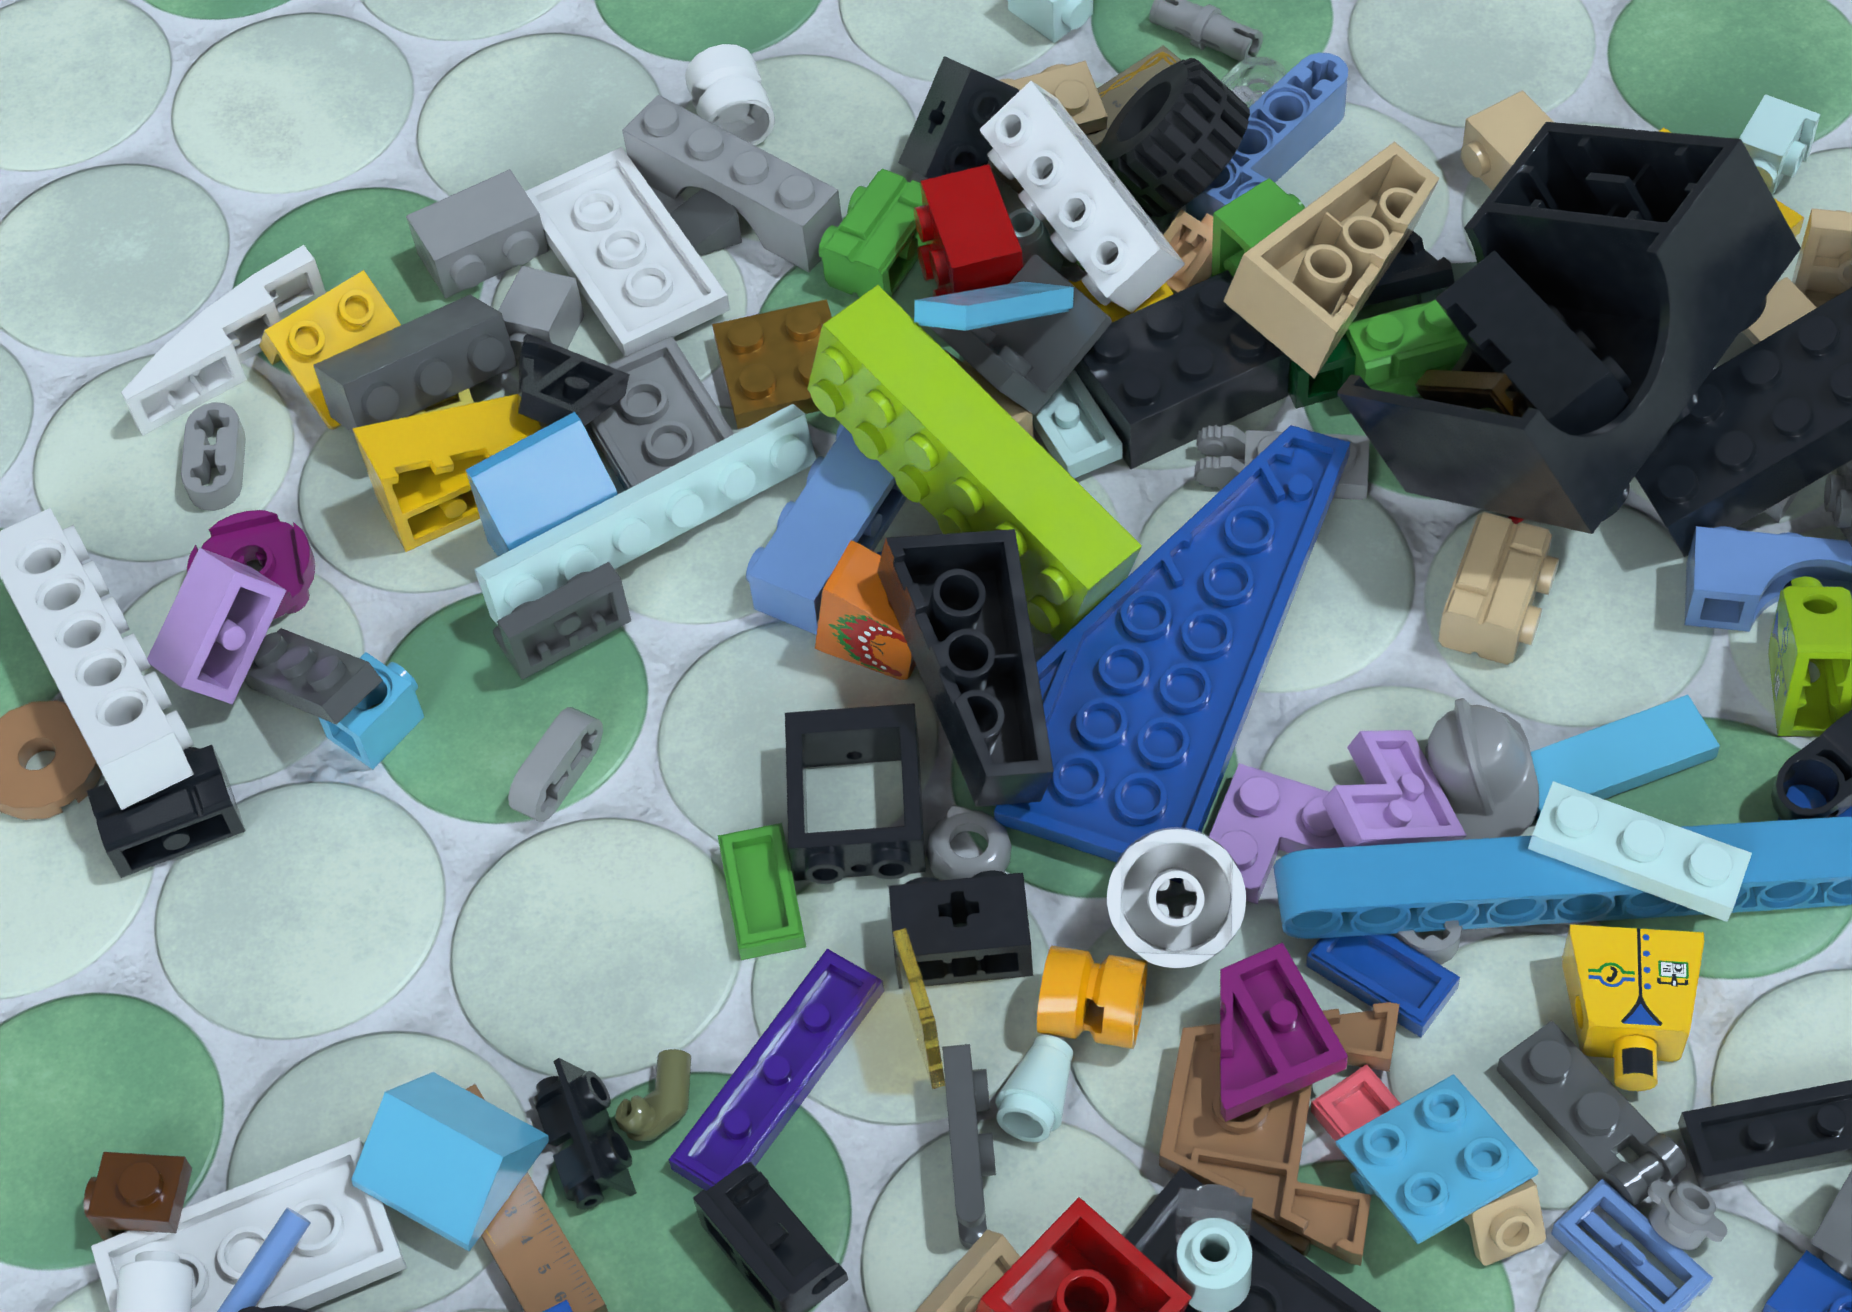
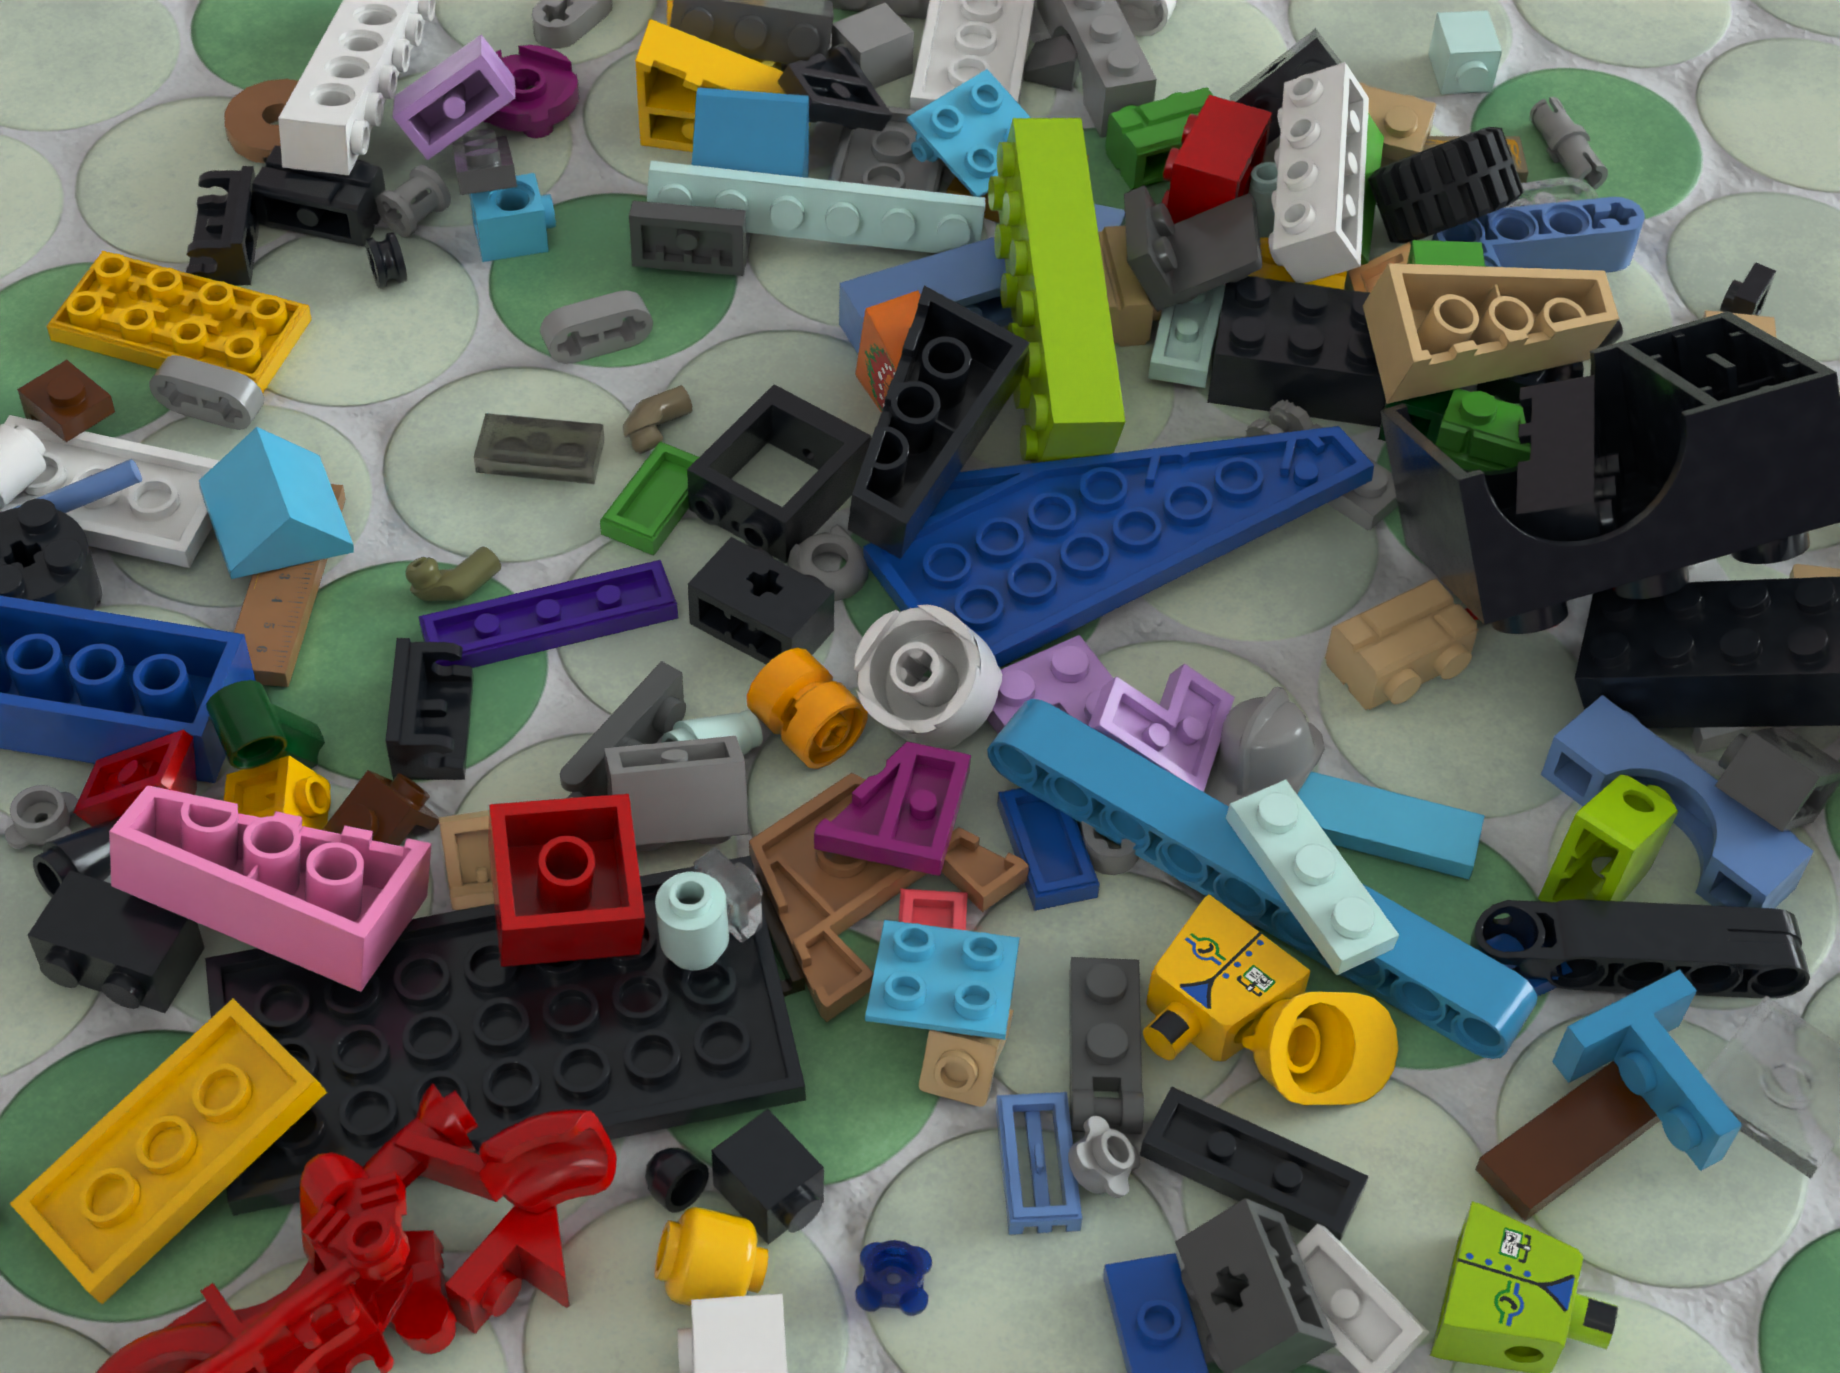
camera: 30 degrees right, 5 degrees down
black hinge [533,1058,637,1210] -> none
clear yellow piece [893,928,945,1089] -> none
medium azure tile [914,282,1074,331] -> none
dark brown tile [1415,370,1527,418] -> none
none -> yellow tile [47,251,312,393]
none -> light grey beam [149,355,264,430]
none -> black hinge [186,166,259,285]
none -> black bush [365,232,407,288]
none -> light grey bush [376,165,451,237]
none -> clear smoke plate [474,413,605,484]
none -> light grey brick [604,736,749,851]
none -> dark tan arm [623,385,692,454]
none -> medium azure hinge [906,69,1031,197]
none -> yellow piece [1242,992,1399,1105]
none -> black plate [1720,262,1776,316]

